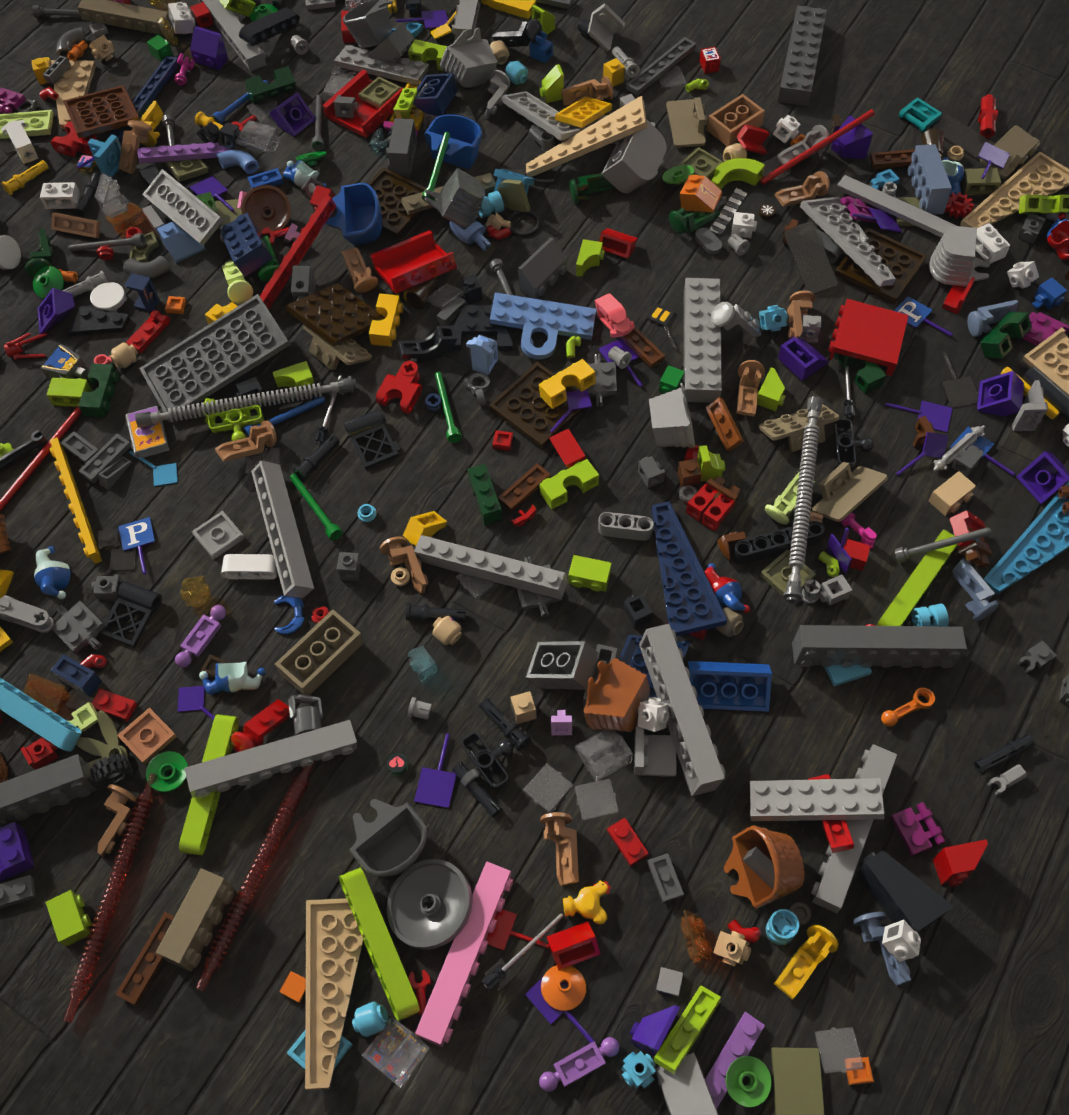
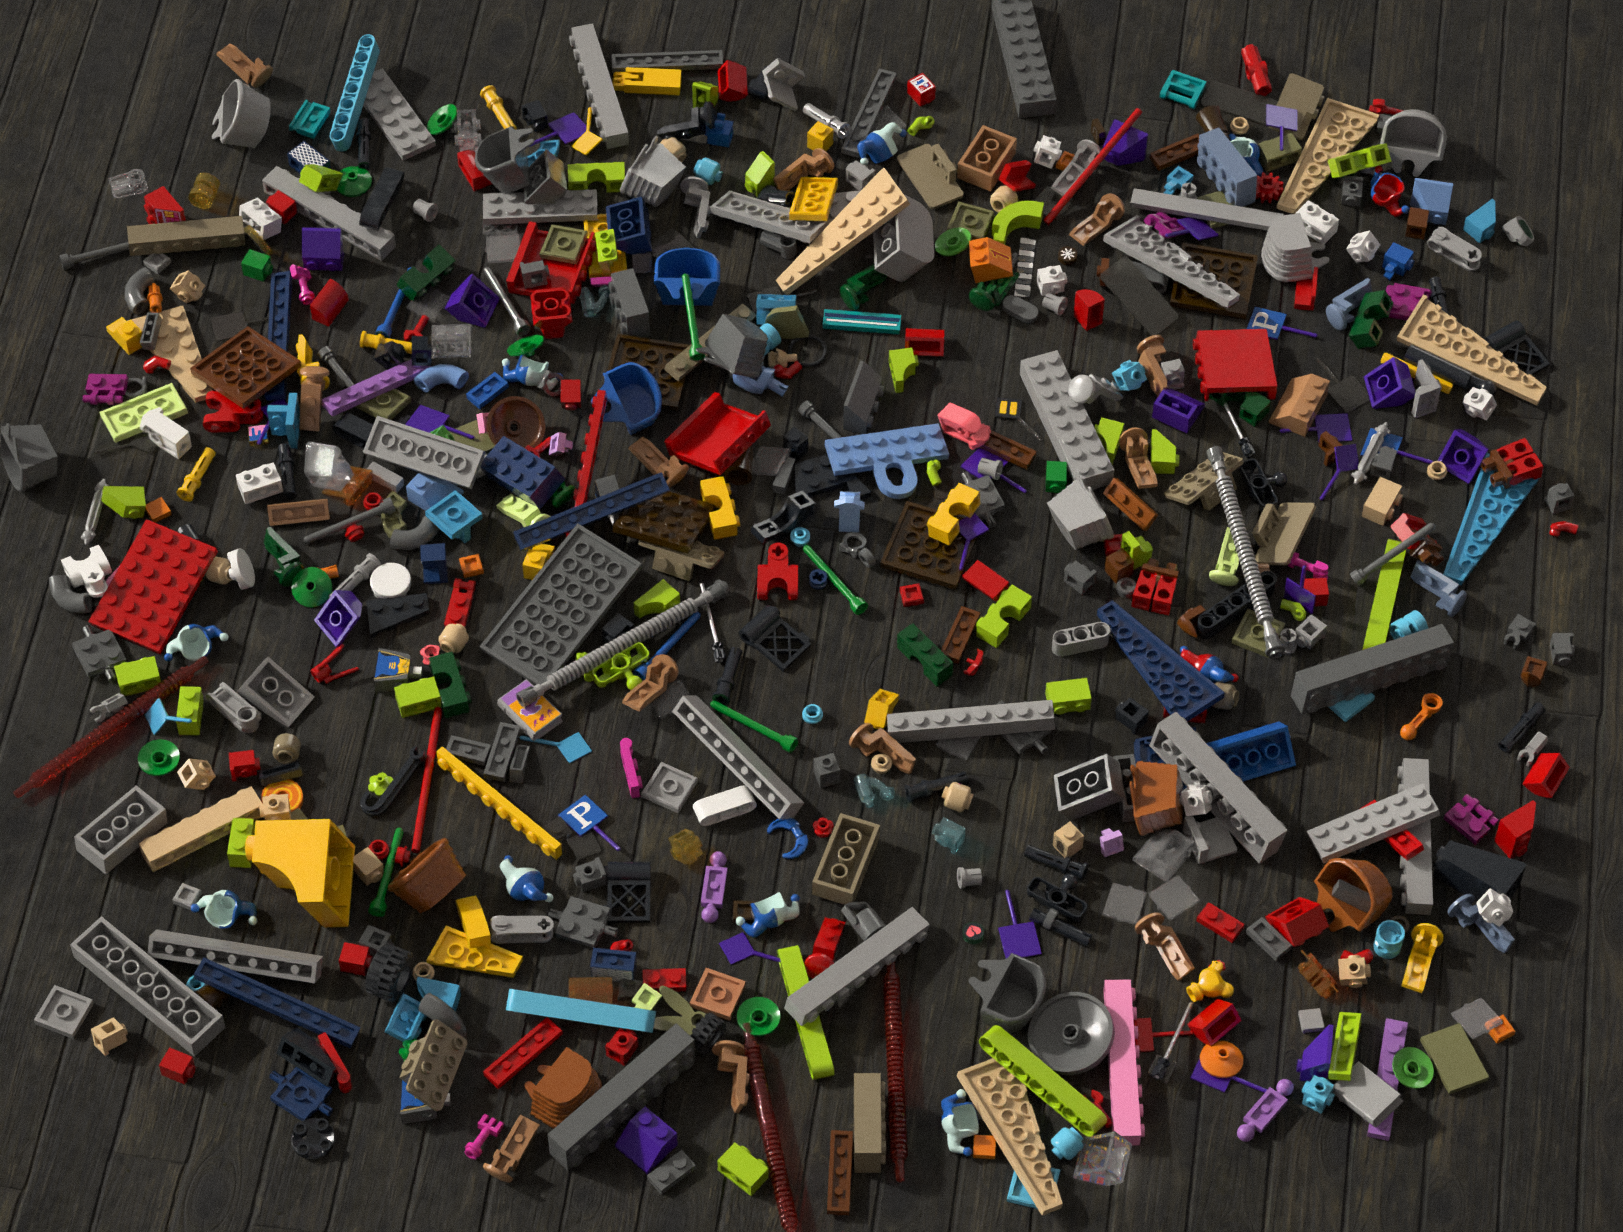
camera: 25 degrees left, 5 degrees down
none -> red brick [310,279,349,327]
none -> dark azure bracket [425,490,482,543]
none -> dark blue plate [513,472,670,552]
none -> red piece [530,287,572,339]
none -> dark pink plate [620,738,643,798]
none -> red brick [718,60,748,101]
none -> black piece [757,185,795,207]
none -> medium azure plate [790,527,810,547]
none -> teal tile [823,309,901,334]
none -> clear light blue plant [854,774,895,808]
none -> blue piece [857,122,907,165]
none -> light aqua piece [941,1089,979,1156]
none -> red brick [1074,289,1105,331]
none -> lime arch [1094,417,1124,465]
none -> red slope [1265,897,1329,946]
none -> medium nougat slope [1269,374,1330,437]
none -> tan plate [1427,461,1447,480]
none -> reddish brown plate [1521,656,1548,687]
none -> red brick [1522,753,1570,798]

